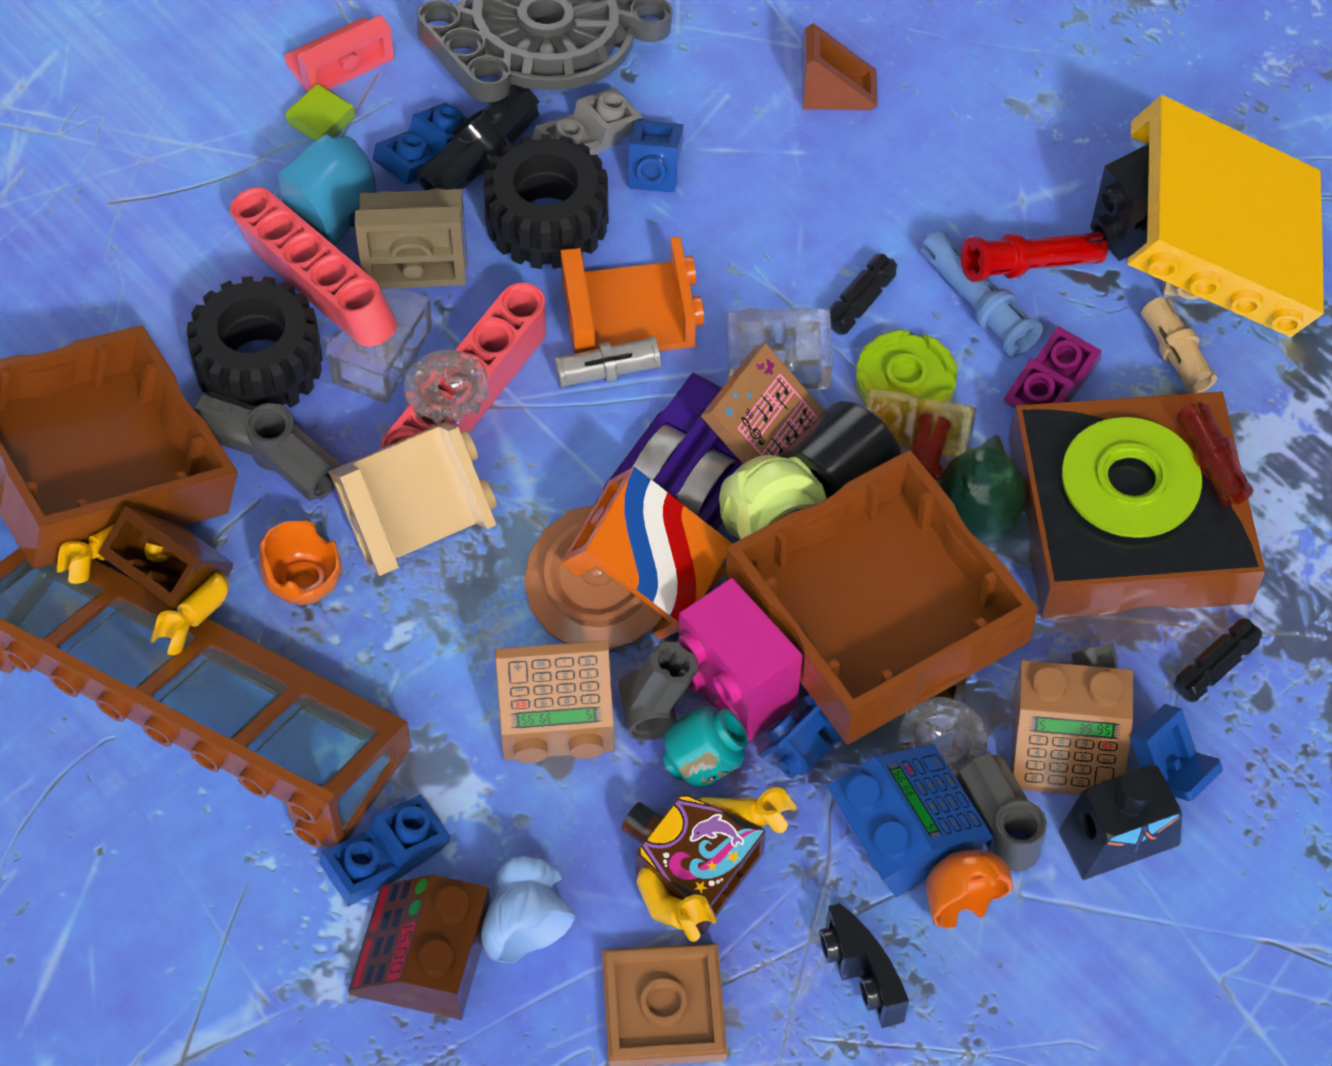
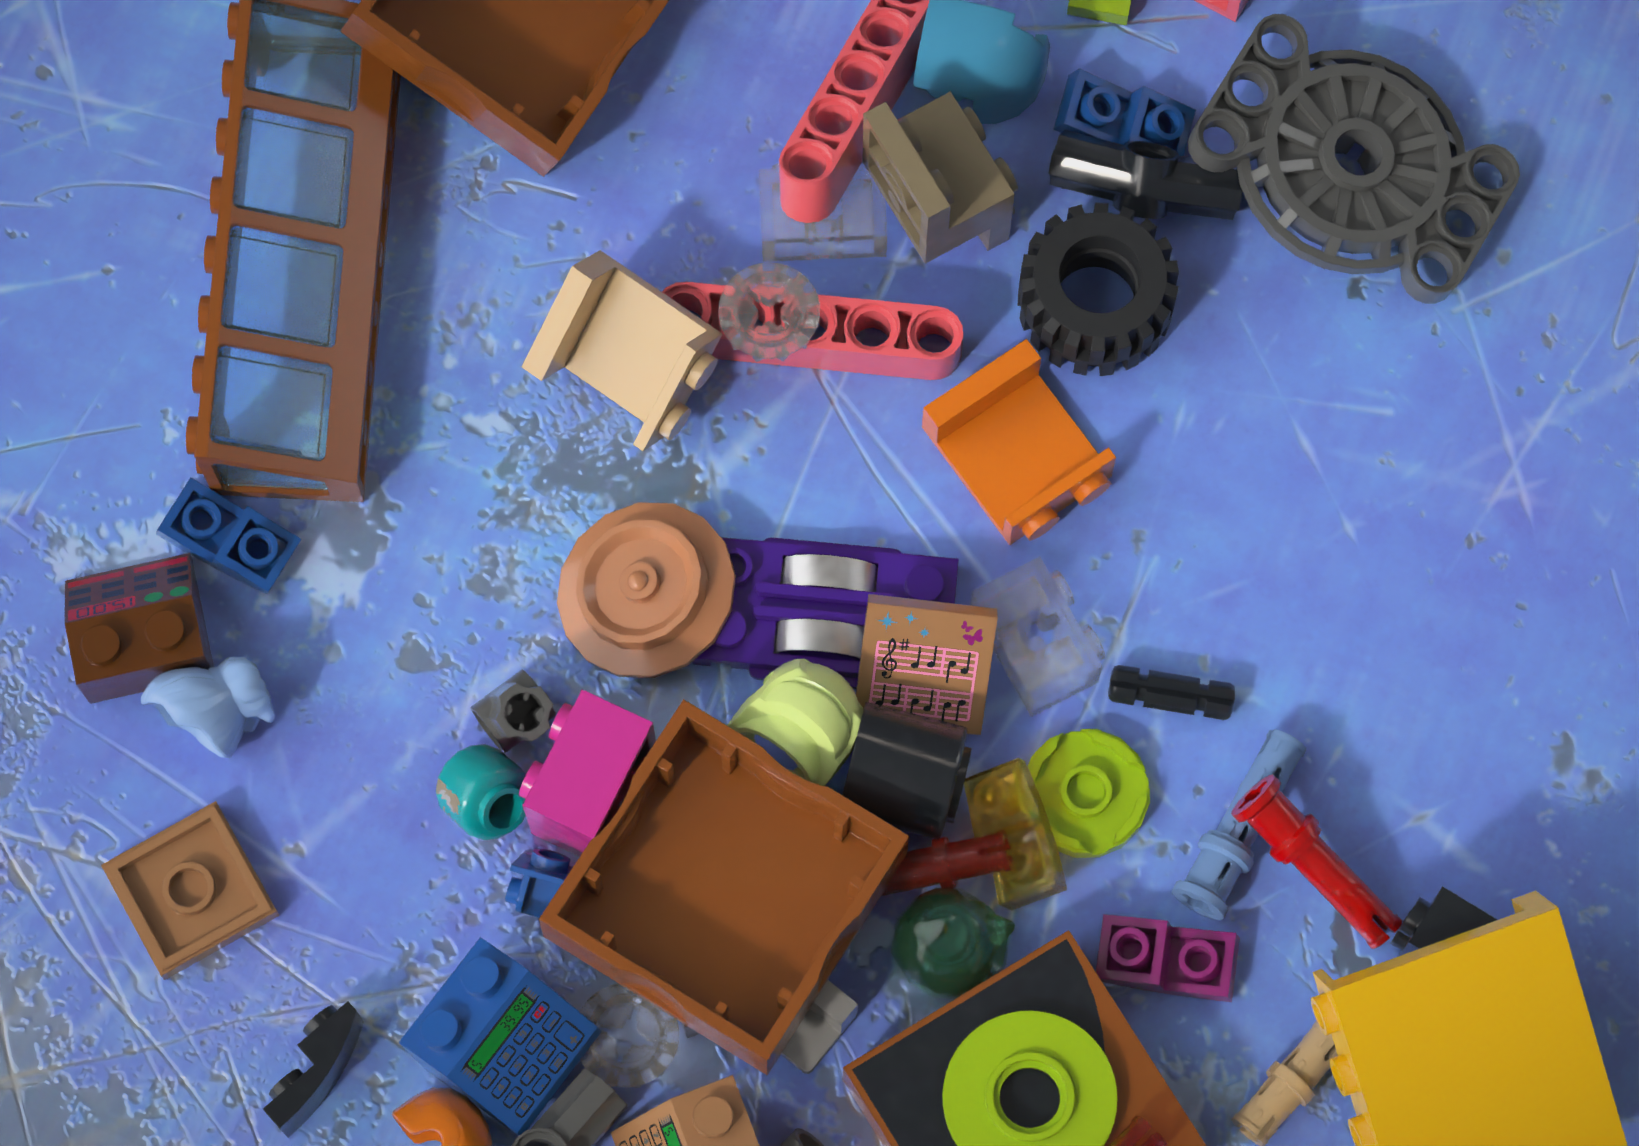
camera: 65 degrees right, 15 degrees up
reddish brown torso [57,506,233,655] -> none
black tyre [187,276,323,408] -> none
dark grey piece [194,391,342,501] -> none
orange hair [259,520,342,605] -> none
medium nougat slope [495,640,614,763] -> none
light grey slope [532,88,643,155] -> none
light grey pin [554,336,661,389] -> none
panel [561,466,733,640] -> none
torso [621,787,797,942] -> none
blue bracket [627,120,684,192] -> none
dark orange slope [802,23,877,110] -> none

